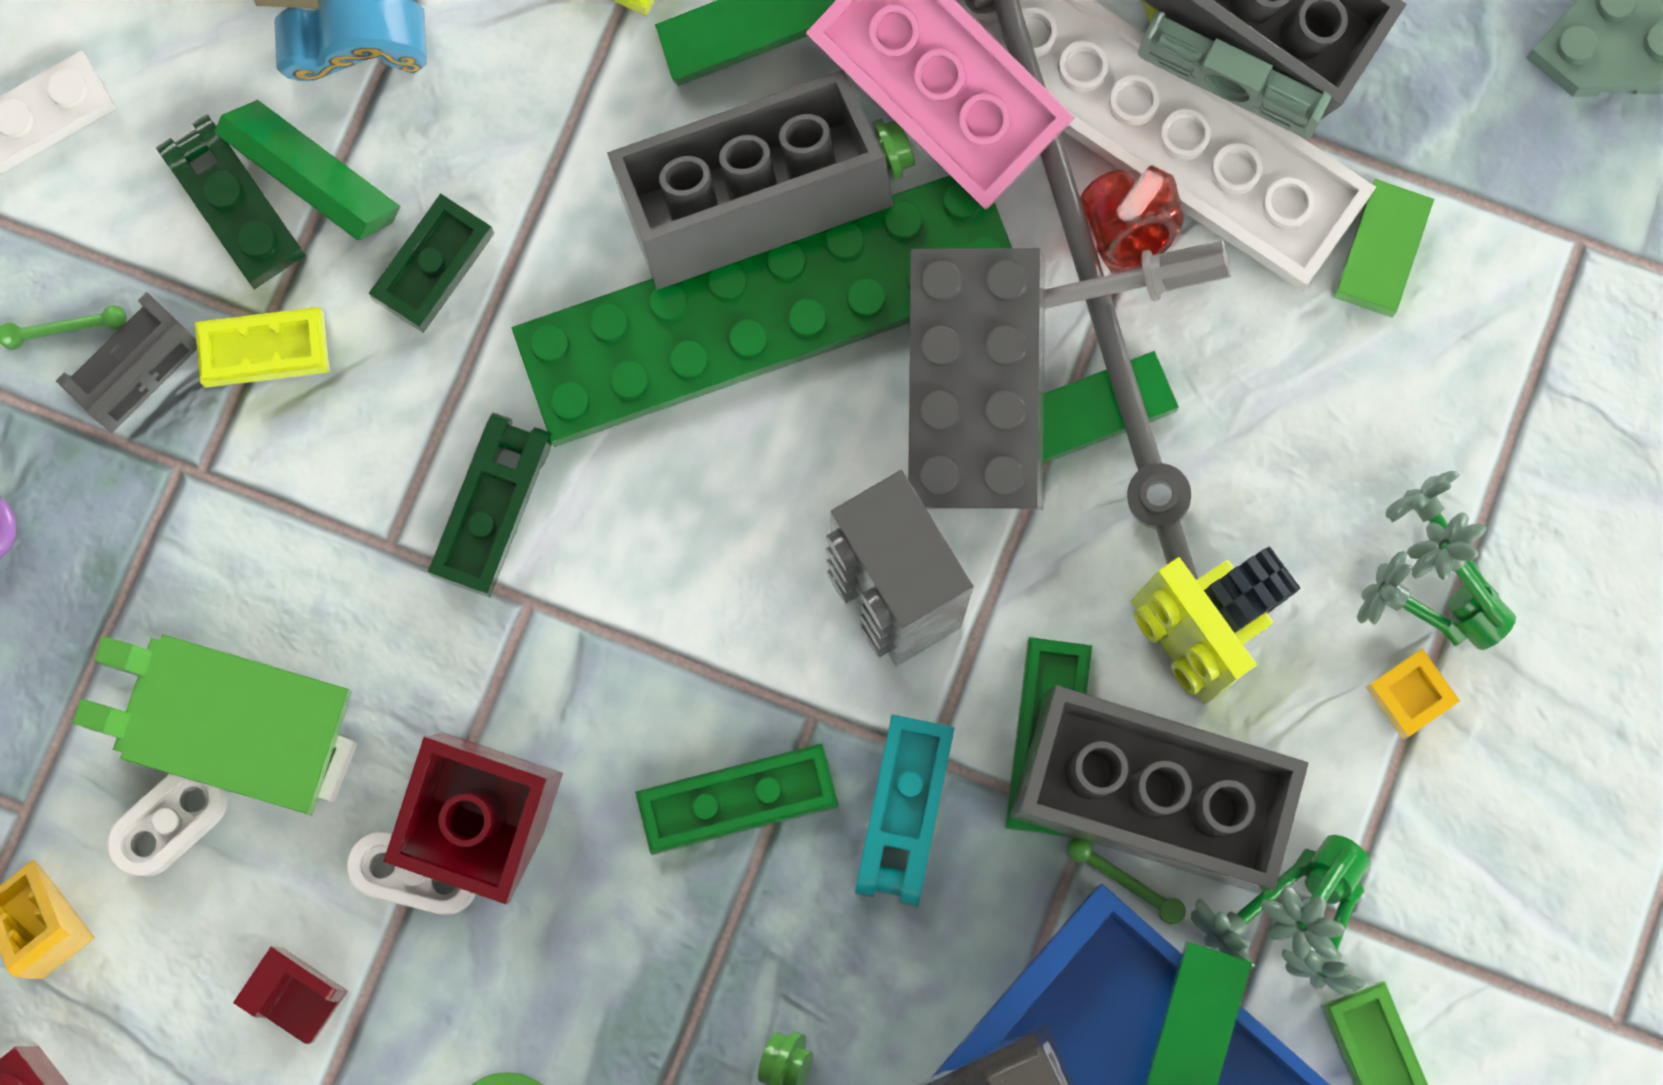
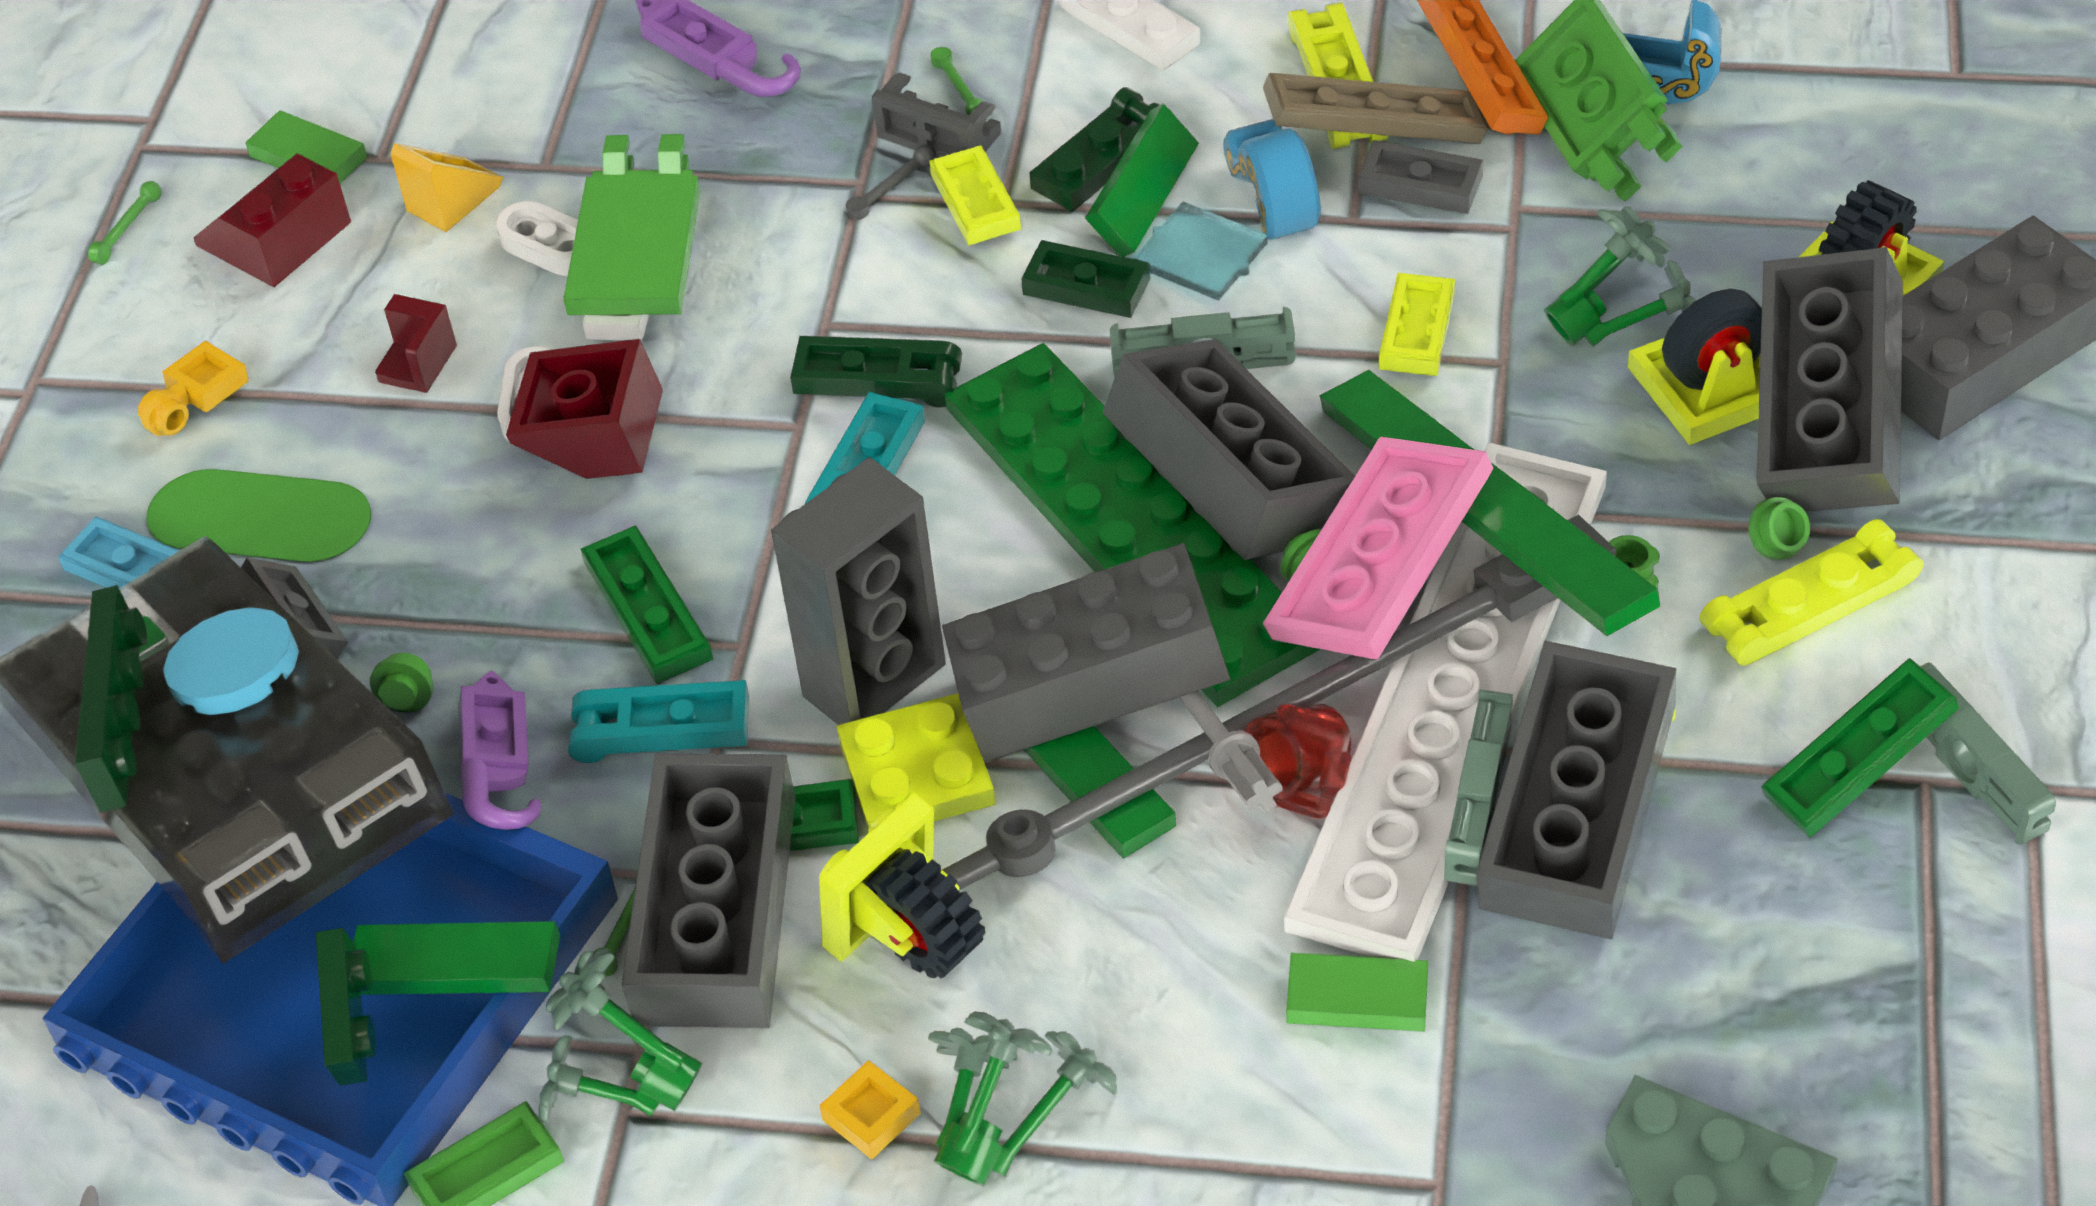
camera: 80 degrees right, 30 degrees down
none -> medium lavender plate [458,671,541,830]
none -> teal plate [805,392,925,504]
none -> neon yellow plate [836,693,996,830]
none -> dark grey hinge [846,145,935,220]
none -> sand green piece [1110,307,1296,377]
none -> clear light blue piece [1133,202,1268,301]

